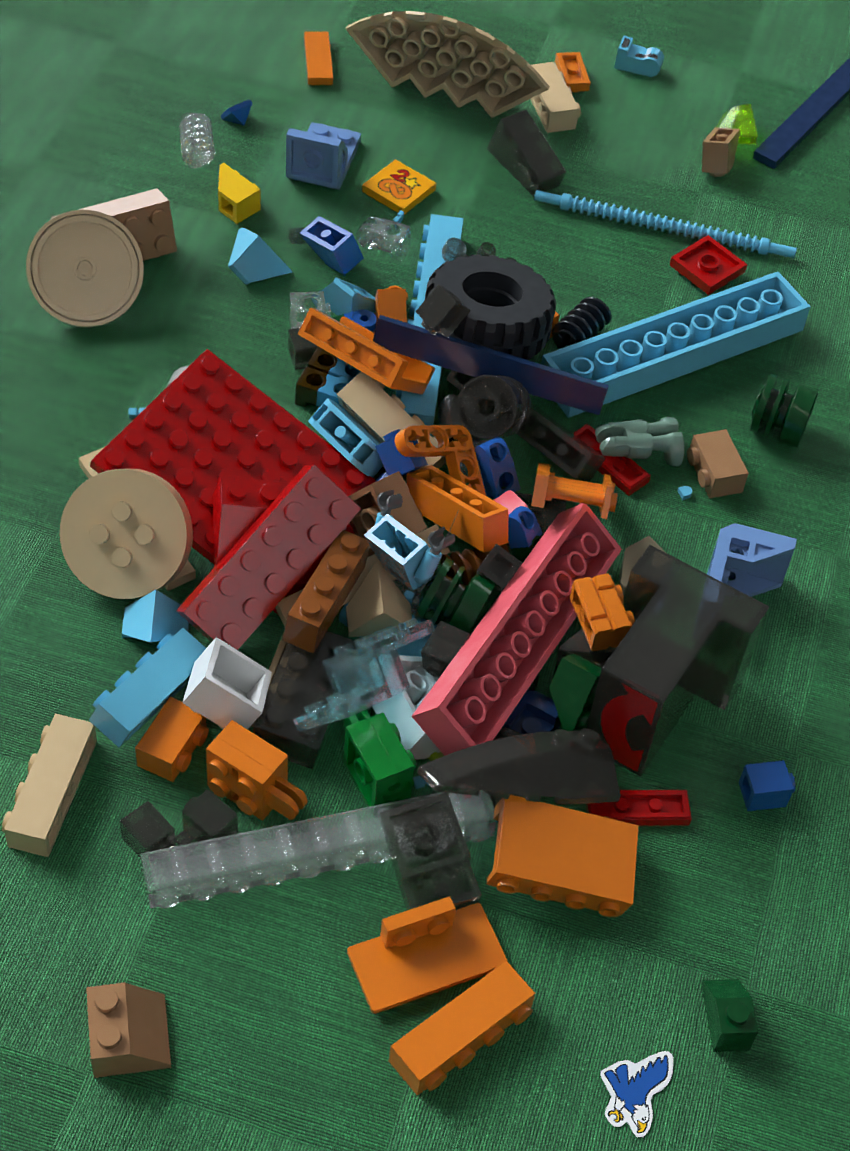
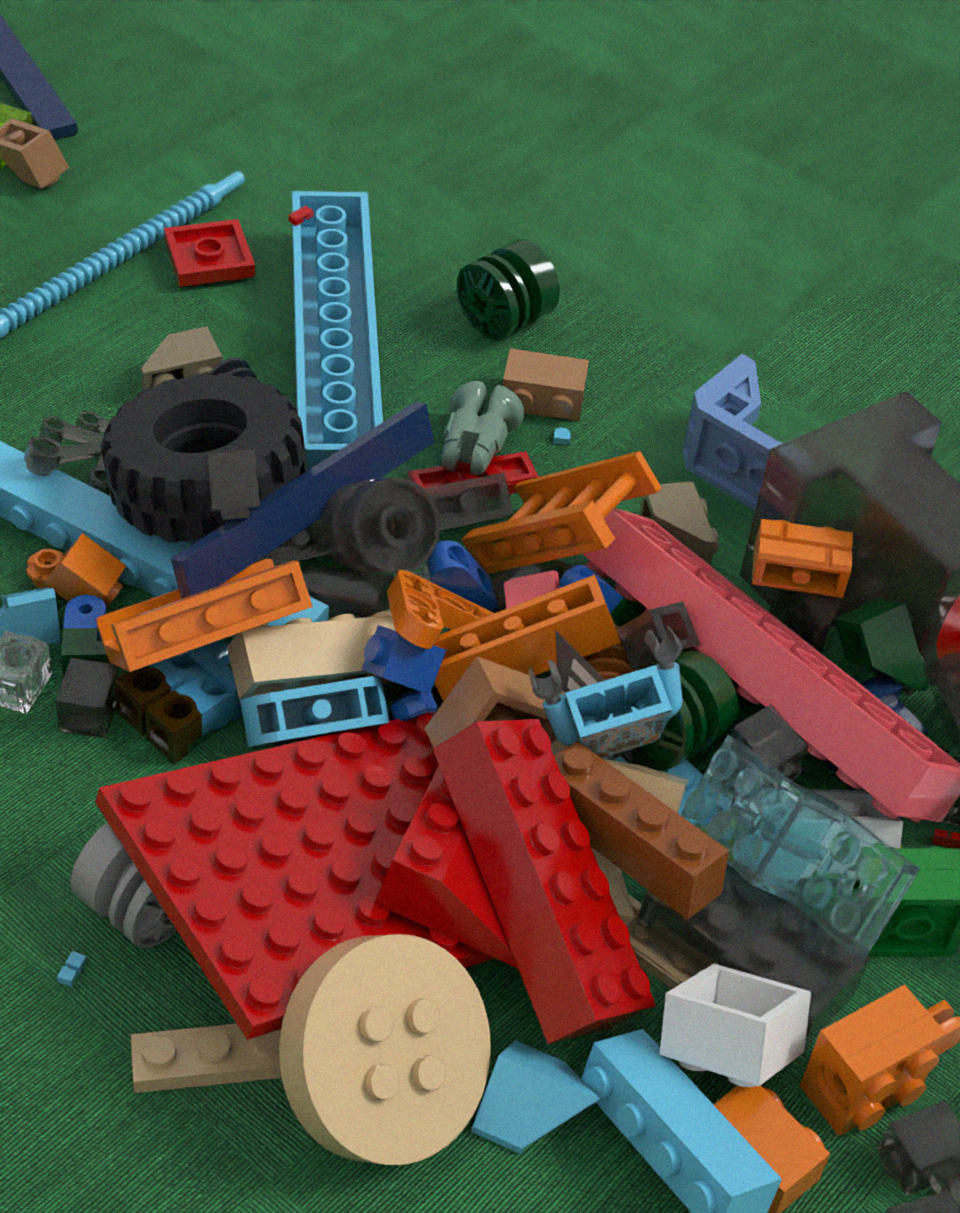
camera: 65 degrees left, 5 degrees down
none -> dark tan slope [141,326,223,391]
none -> red piece [288,206,314,226]

